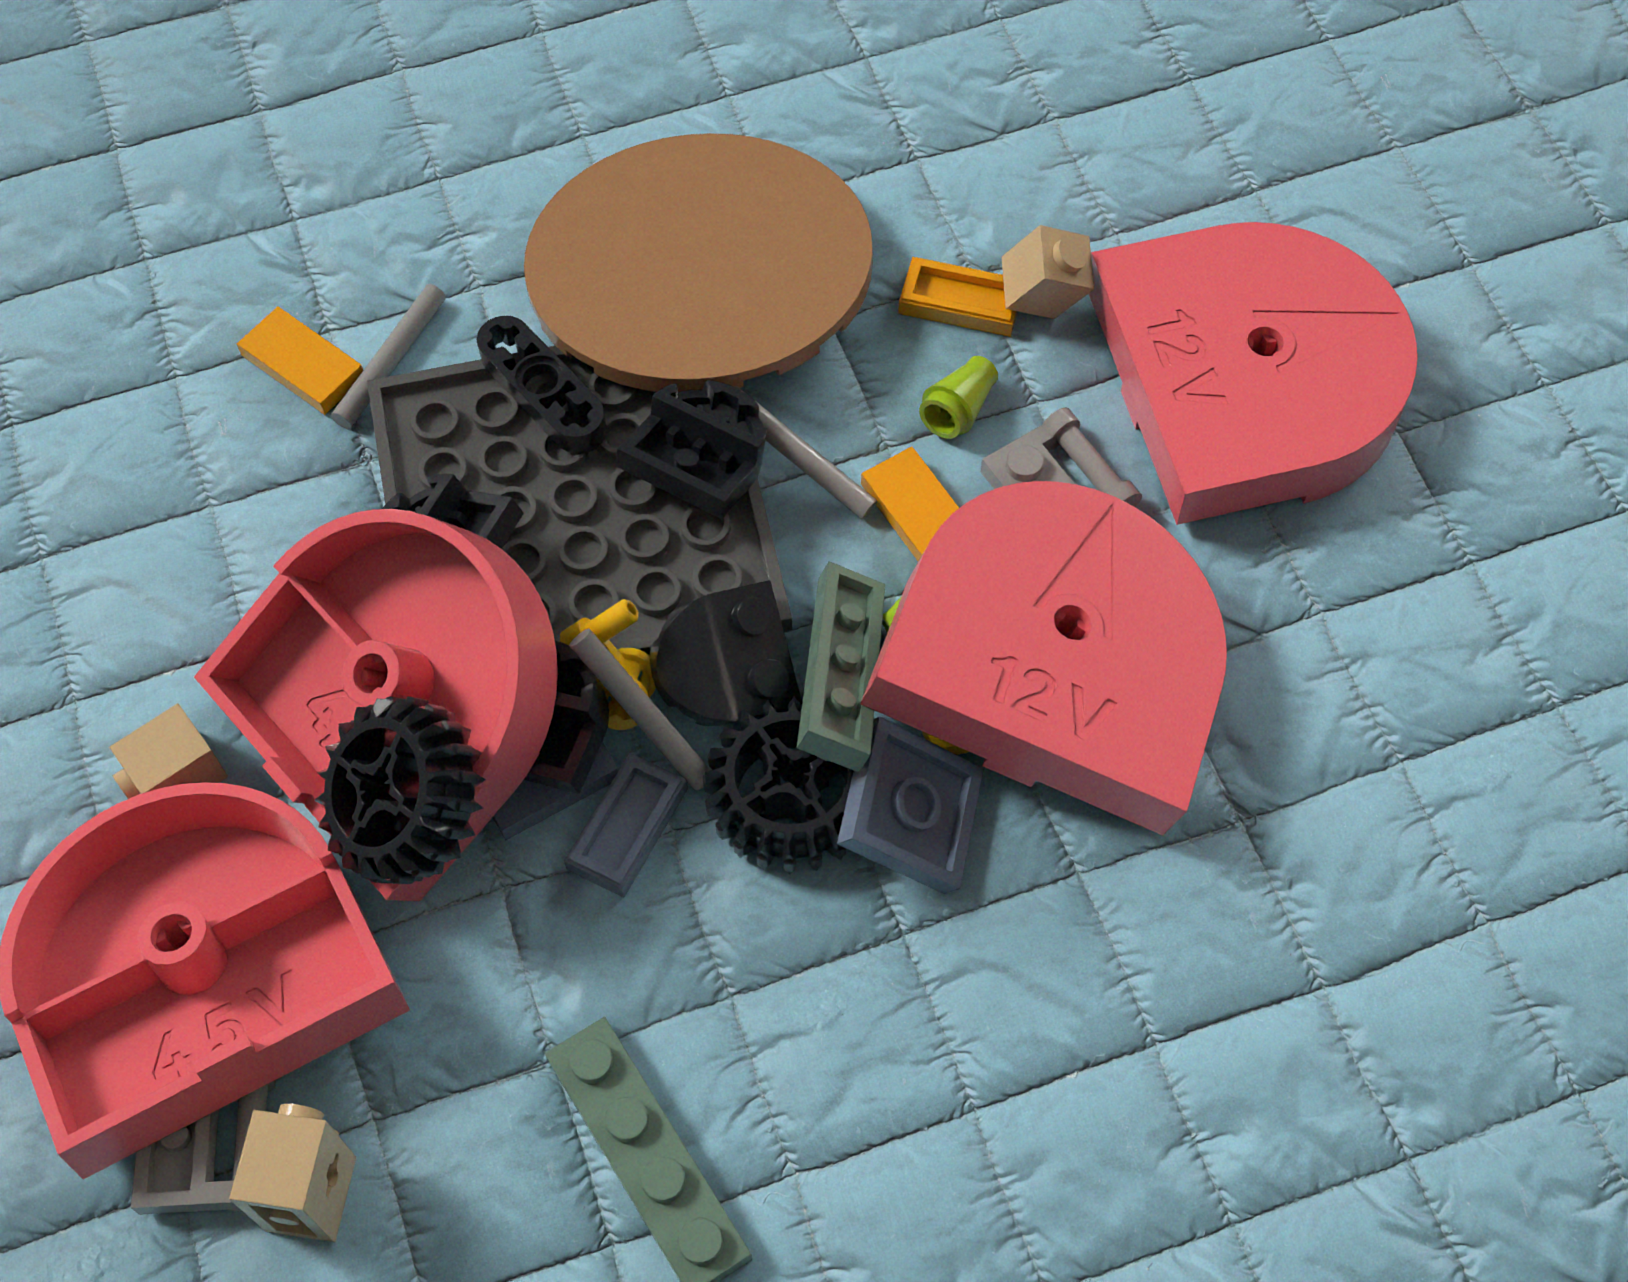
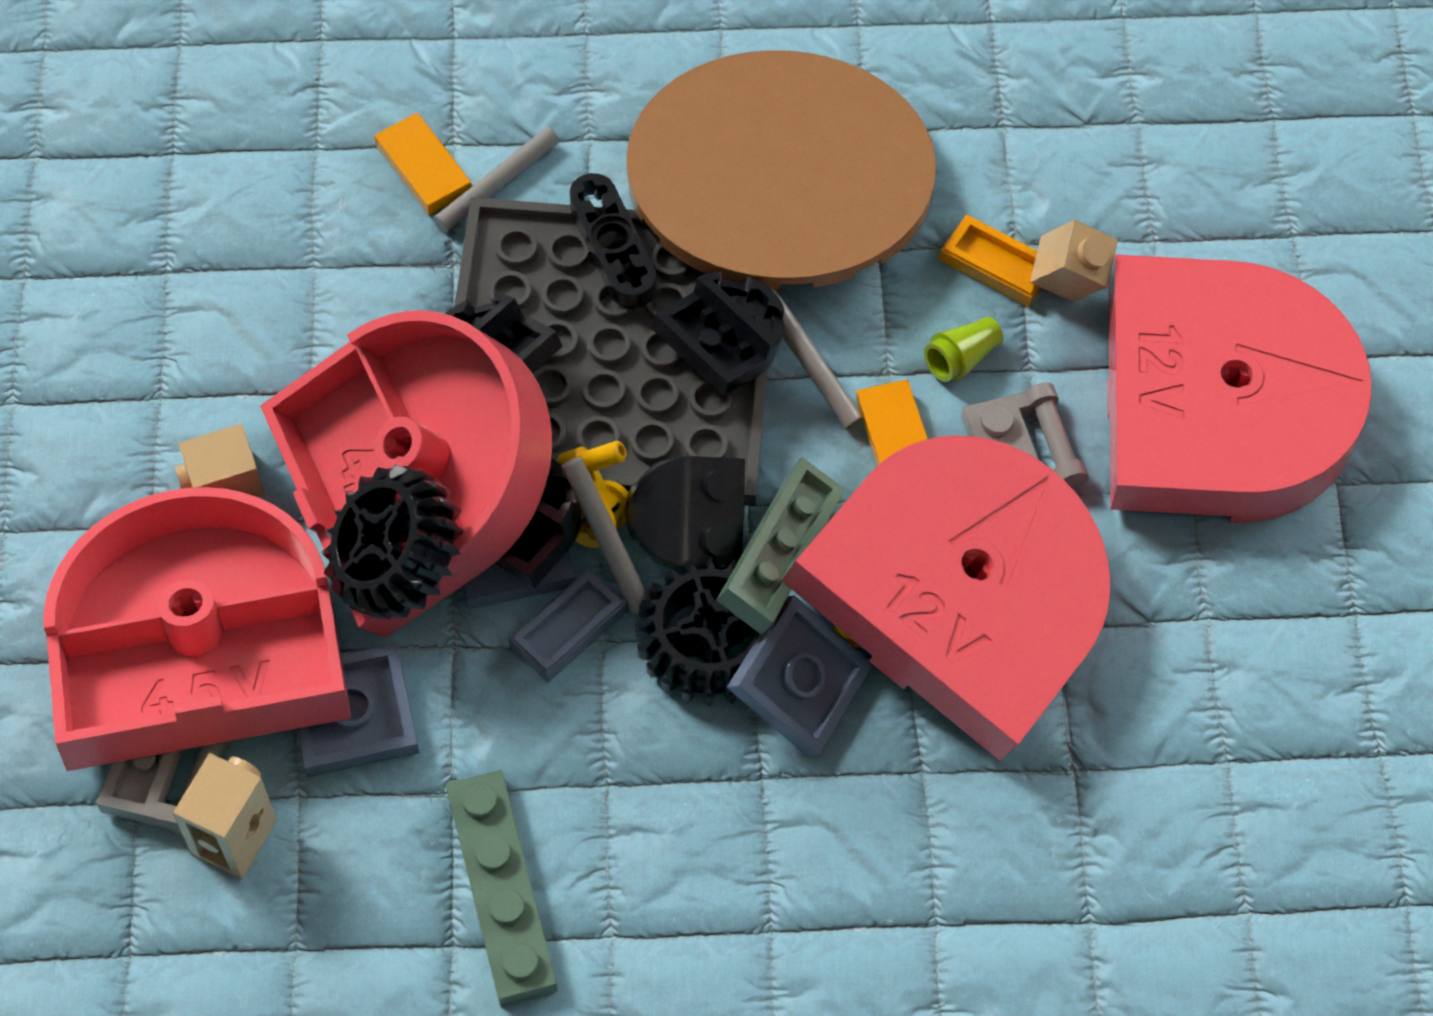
camera: 15 degrees right, 0 degrees up
none -> sand blue tile [297,643,420,777]

